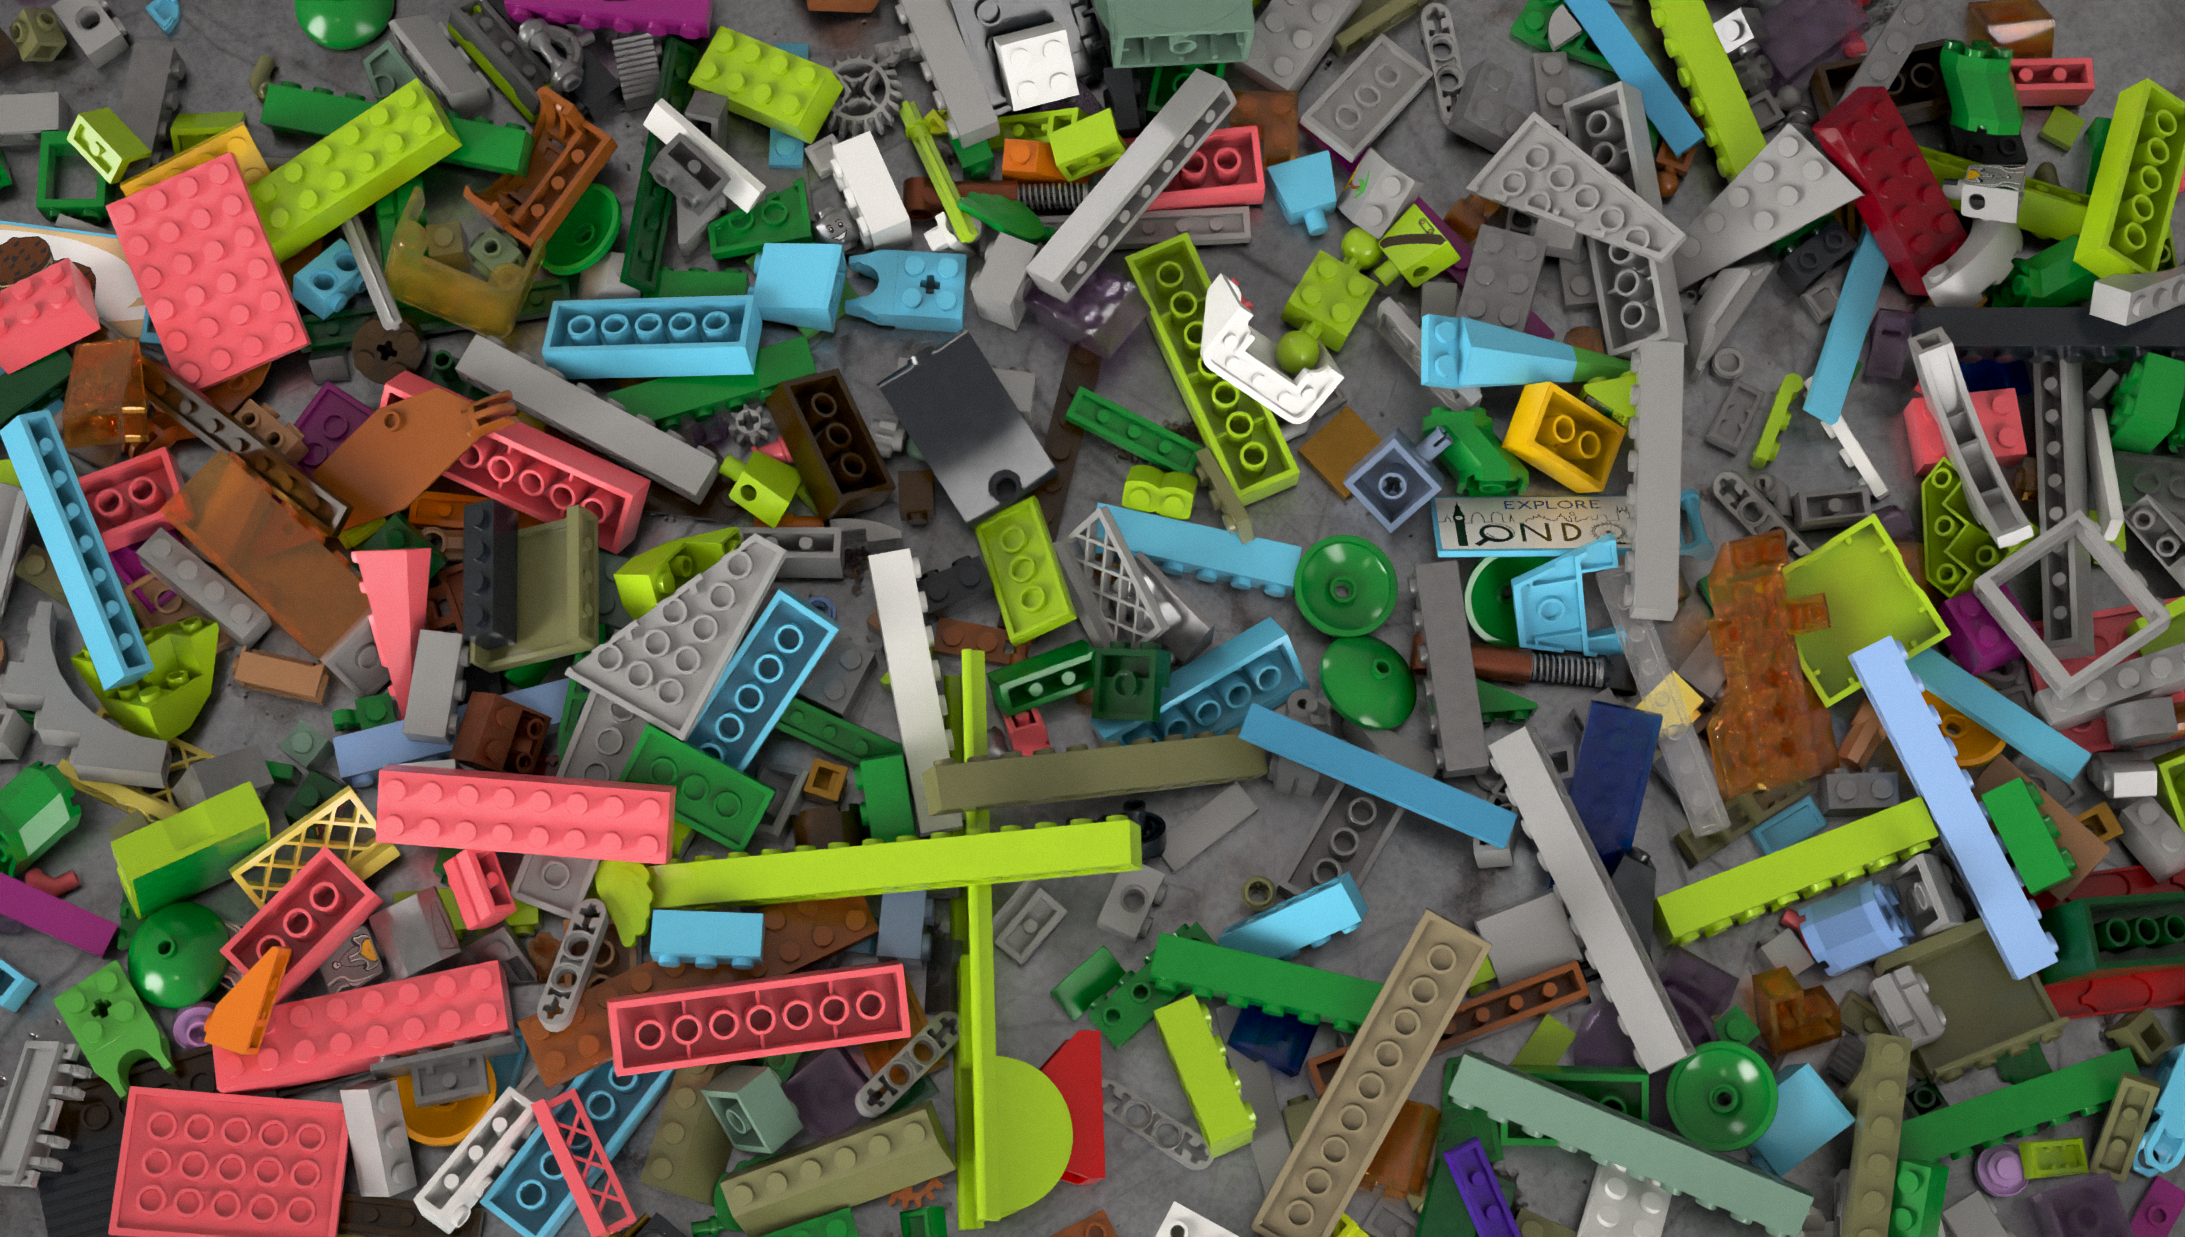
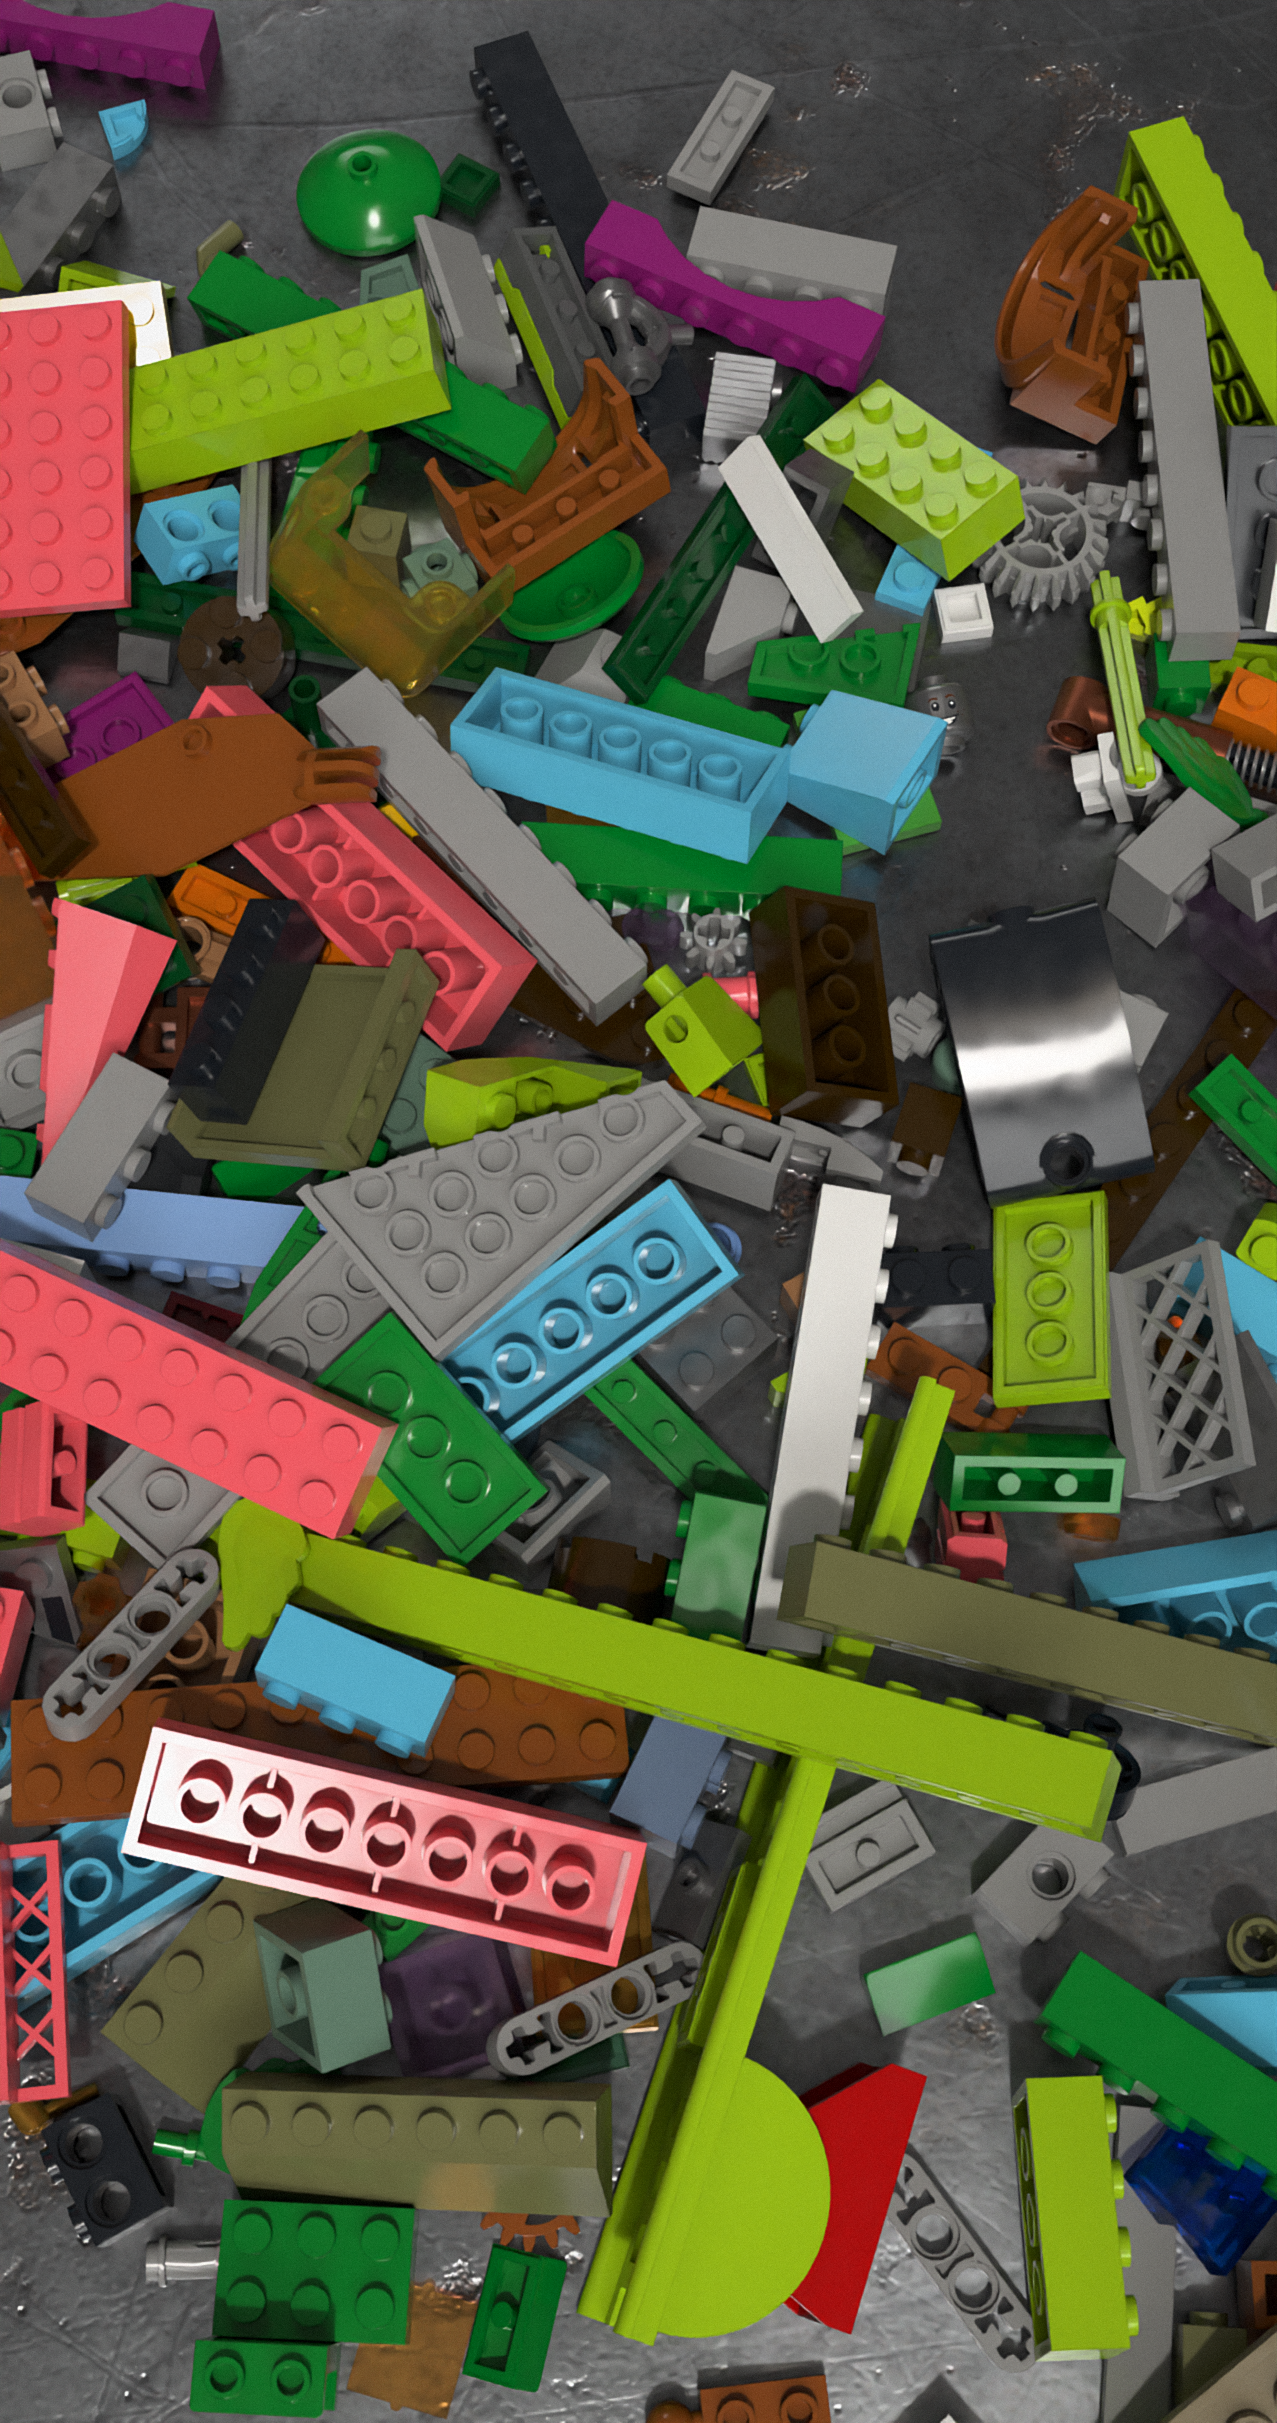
camera: 20 degrees right, 5 degrees down
copper slope [449,691,552,775] -> none
flat silver brick [648,132,731,216] -> none
pearl gold brick [803,757,849,806] -> none
white brick [830,131,913,252] -> none
medium azure brick [845,249,968,332] -> none
green brick [1088,921,1218,1052] -> none
dark green plate [1092,641,1171,722] -> none

